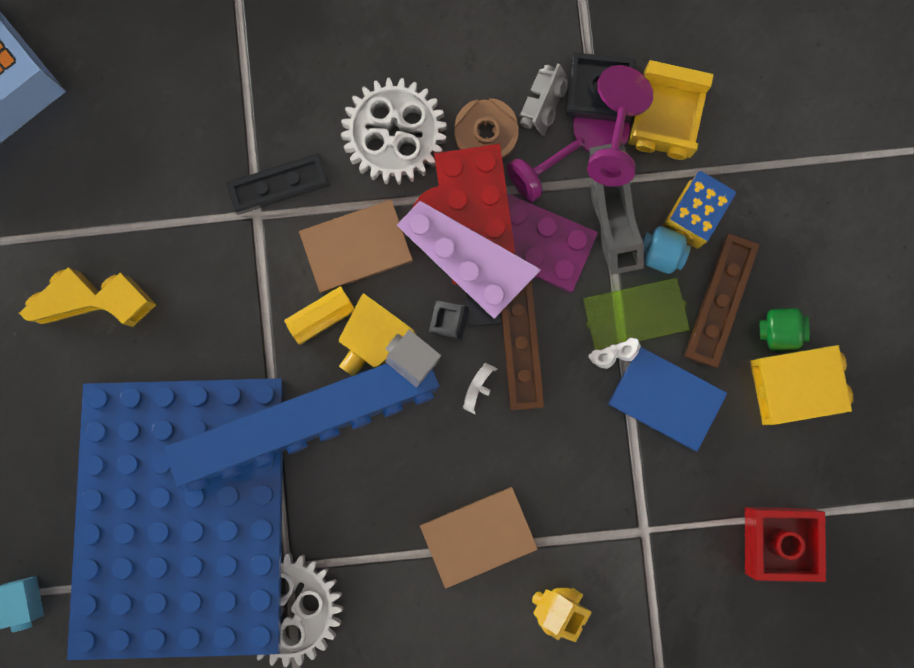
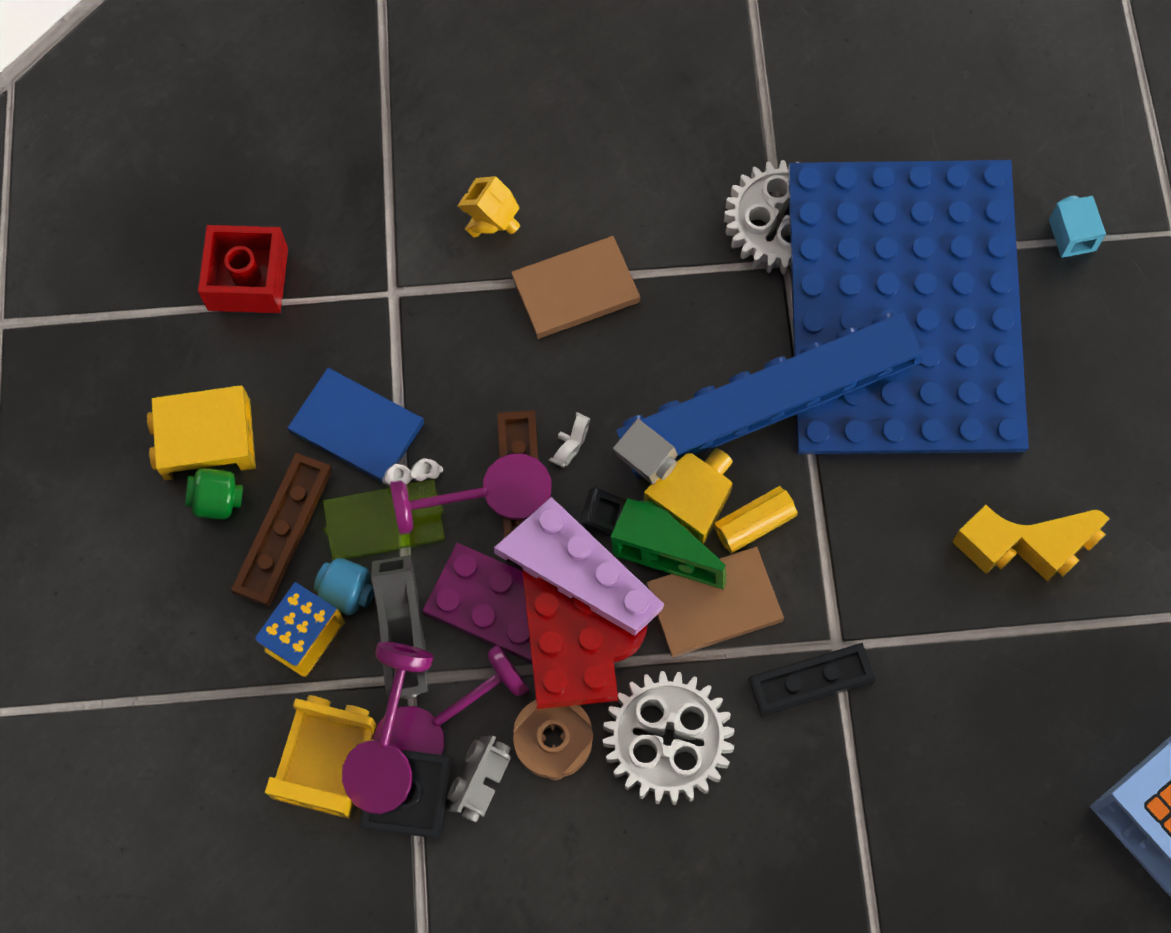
camera: 175 degrees left, 15 degrees down
none -> magenta piece [390,454,551,535]
none -> green slope [611,498,726,590]

